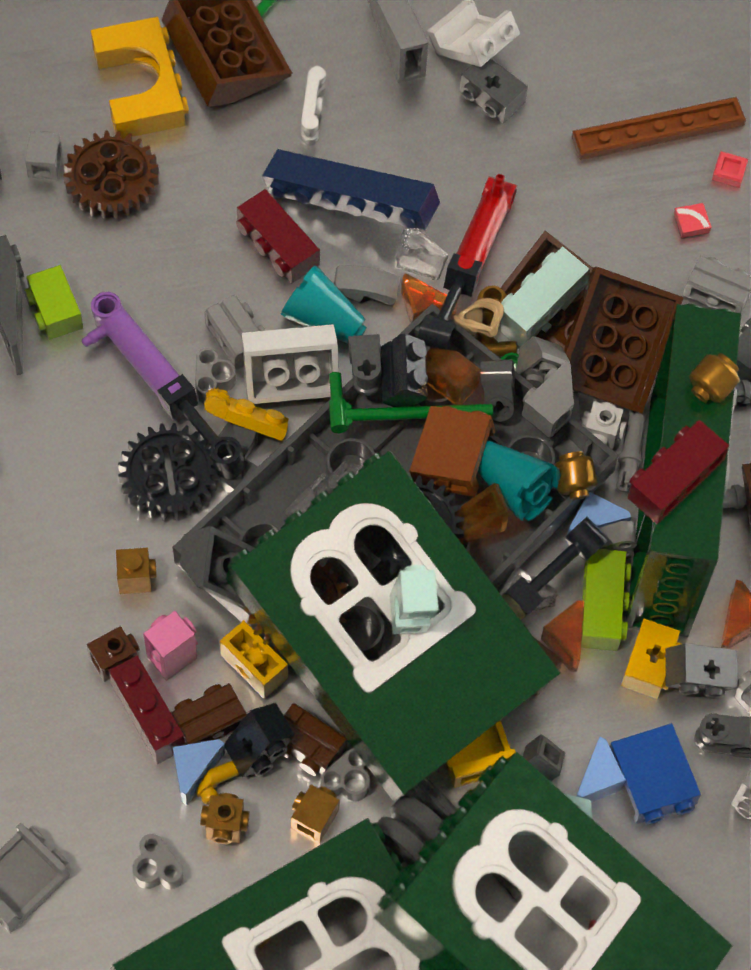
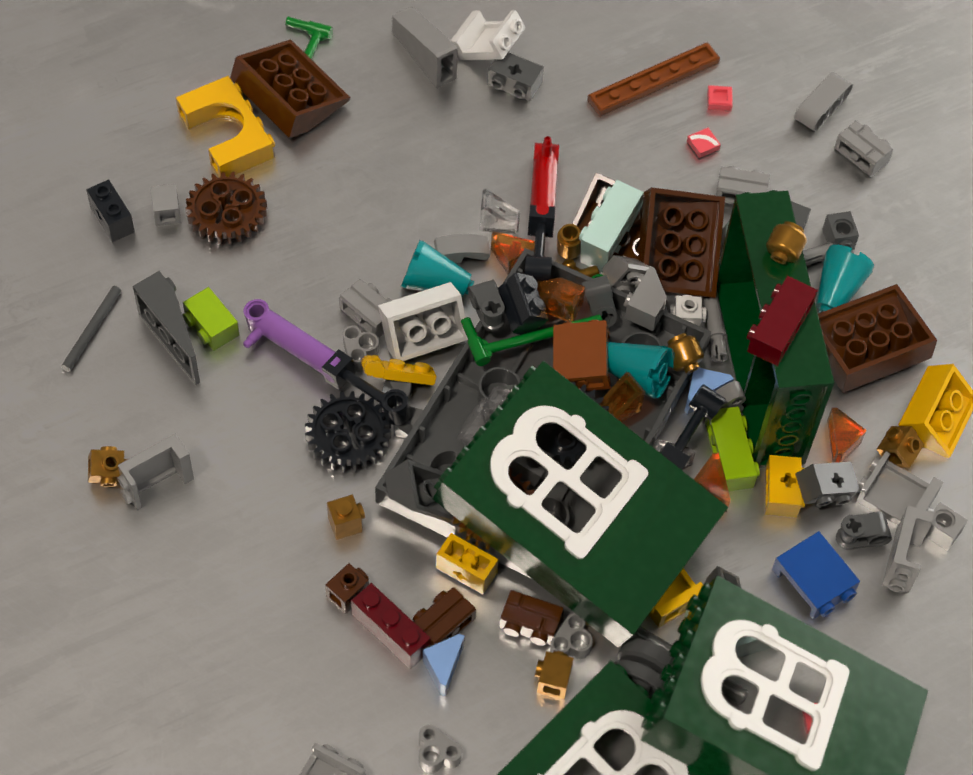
camera: 15 degrees left, 5 degrees down
bright pink brick [143,611,198,681] -> none
yellow arm [197,761,239,805] -> none
pearl gold brick [200,793,250,844] -> none
black brick [224,702,295,777] -> none
dark red brick [236,189,320,284] -> none
dark blue brick [262,149,440,230] -> none
white plate [301,66,326,145] -> none
light aqua arch [390,565,438,634] -> none
tan piece [451,298,504,337] -> none
light blue slope [576,737,625,802] -> none

